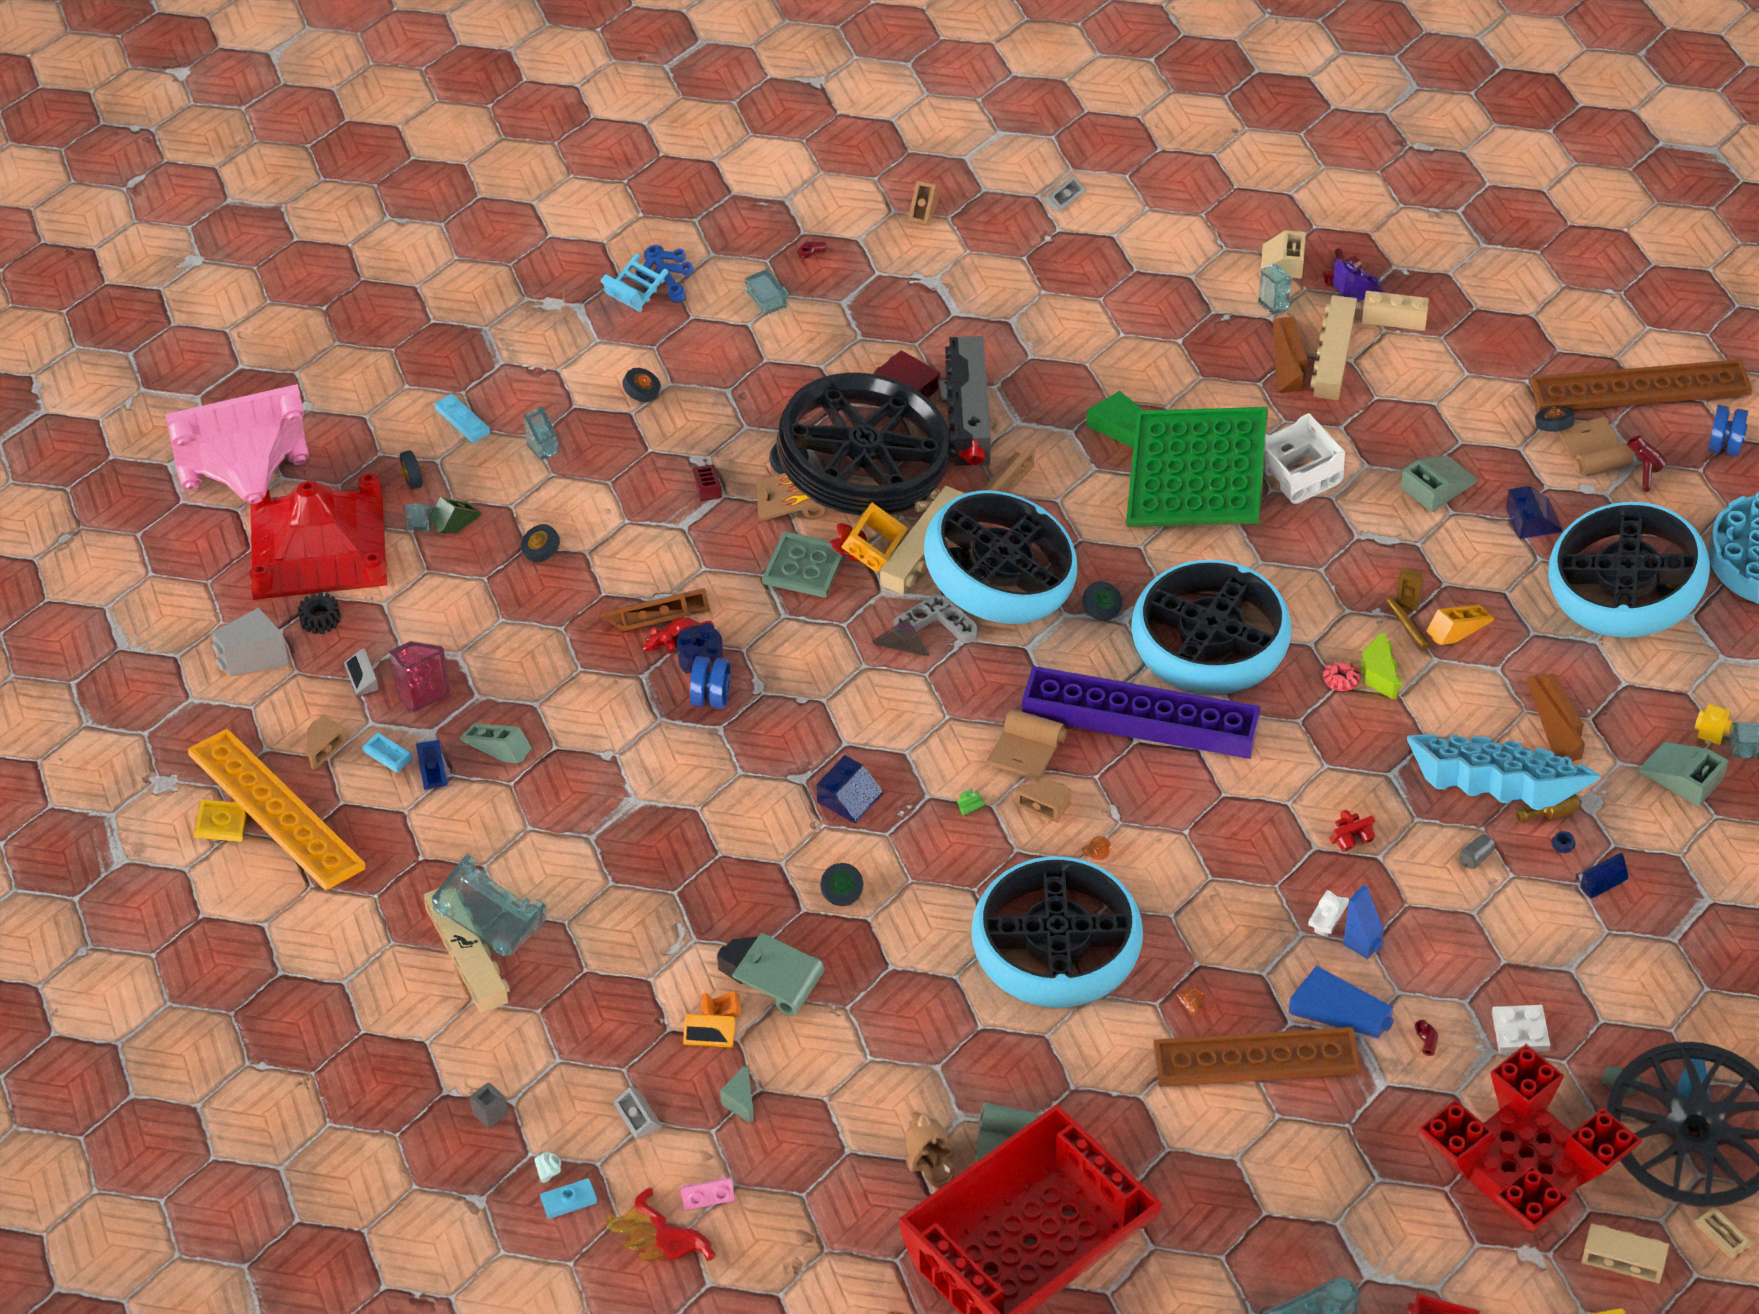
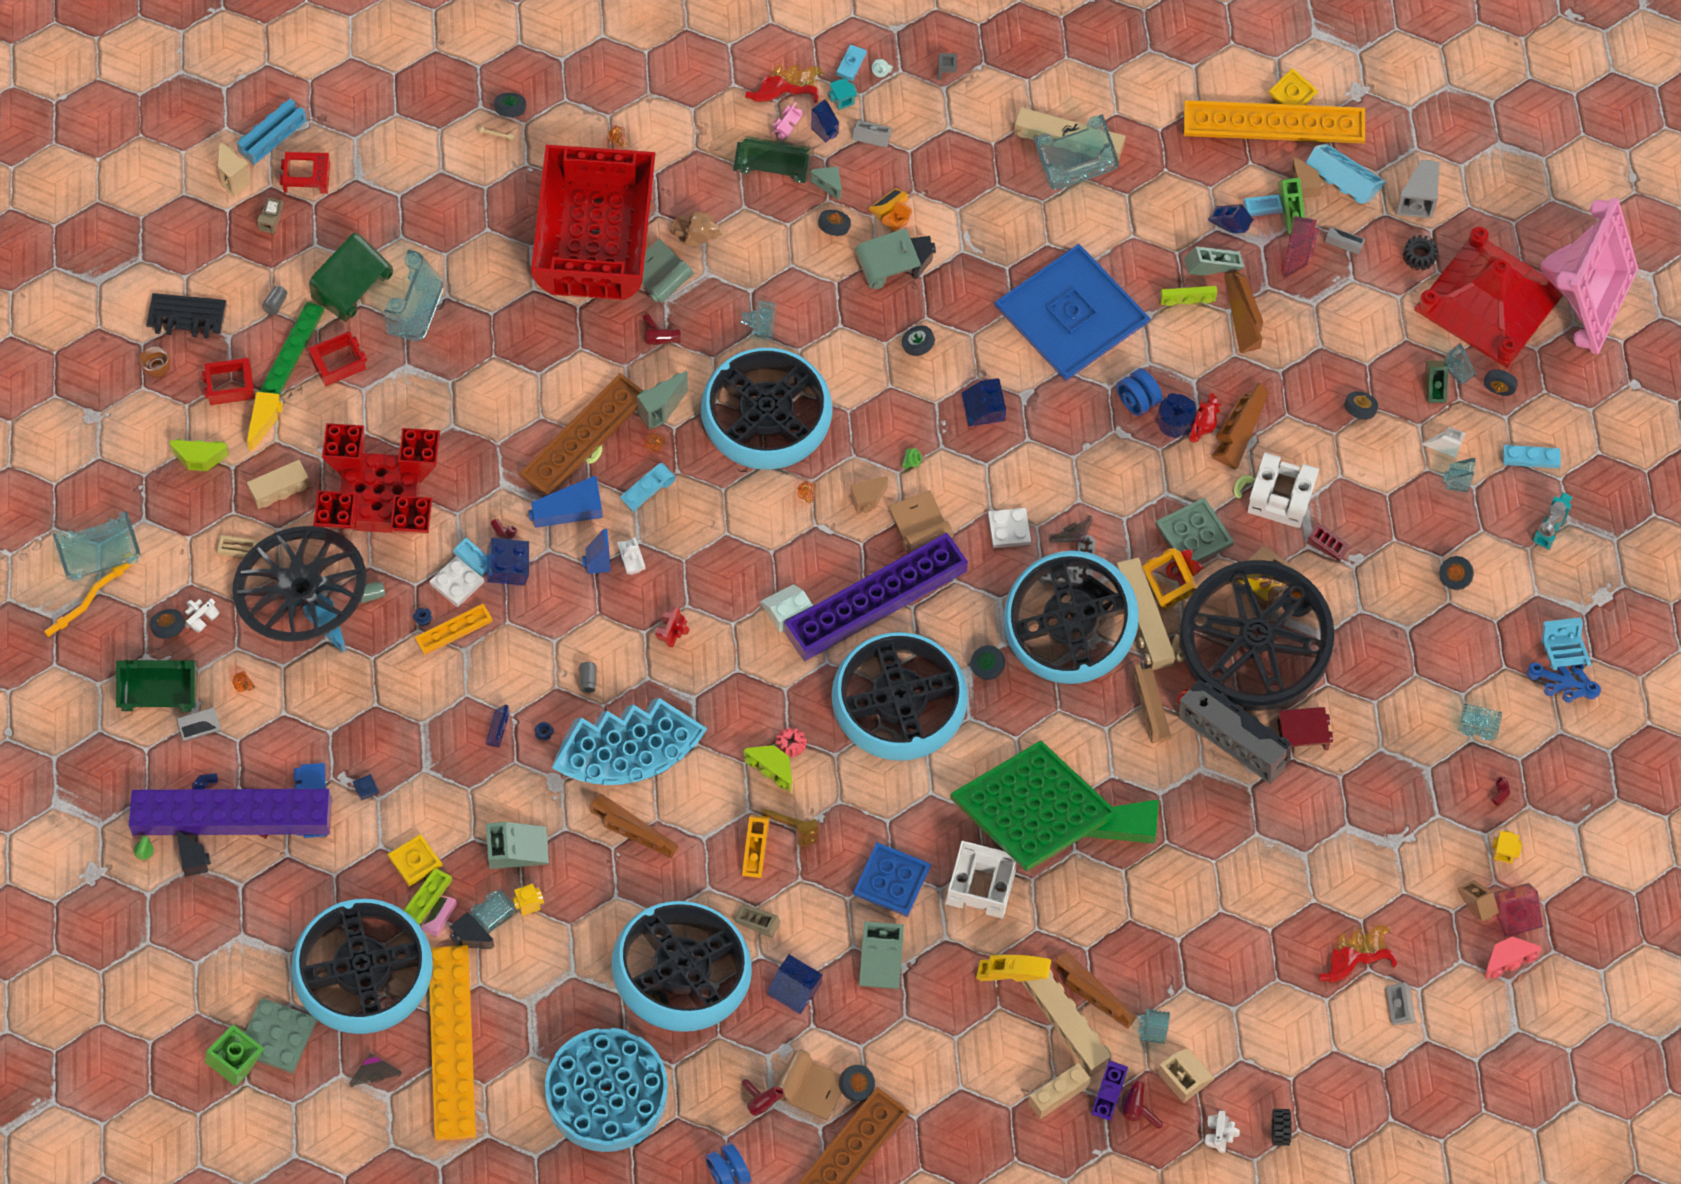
camera: 130 degrees right, 15 degrees up
none -> dark blue plate [413,608,432,626]
none -> light orange plate [415,604,493,655]
none -> medium azure plate [452,538,494,576]
none -> clear blue brick [487,538,529,586]
none -> medium azure plate [620,463,676,512]
none -> sand green slope [637,371,688,431]
none -> dark red piece [643,314,681,345]
none -> clear green windscreen [733,136,814,183]
none -> dark tan slope [734,904,780,938]
none -> clear light blue hinge [741,301,776,339]
none -> light aqua slope [760,584,813,633]
none -> clear blue slope [811,99,839,143]
none -> black wheel [818,209,851,236]
none -> teal brick [828,78,857,110]
none -> blue plate [853,842,931,917]
none -> yellow slope [976,955,1051,982]
none -> white plate [988,508,1031,548]
none -> blue tile [994,244,1151,381]
none -> lime plate [1160,286,1217,306]
none -> white hips [1205,1111,1240,1153]
none -> dark orange wedge [1225,271,1263,353]
none -> yellowish green piece [1234,475,1256,498]
none -> white piece [1247,452,1319,528]
none -> black tyre [1271,1109,1292,1146]
none -> bright green slope [1278,178,1307,235]
none -> medium azure slope [1306,143,1386,204]
none -> piece [1319,925,1397,983]
none -> white slope [1421,426,1466,458]
none -> coral slope [1484,937,1542,979]
none -> yellow brick [1492,831,1522,864]
none -> clear pink slope [1493,883,1543,937]
none -> hips [1533,492,1573,550]

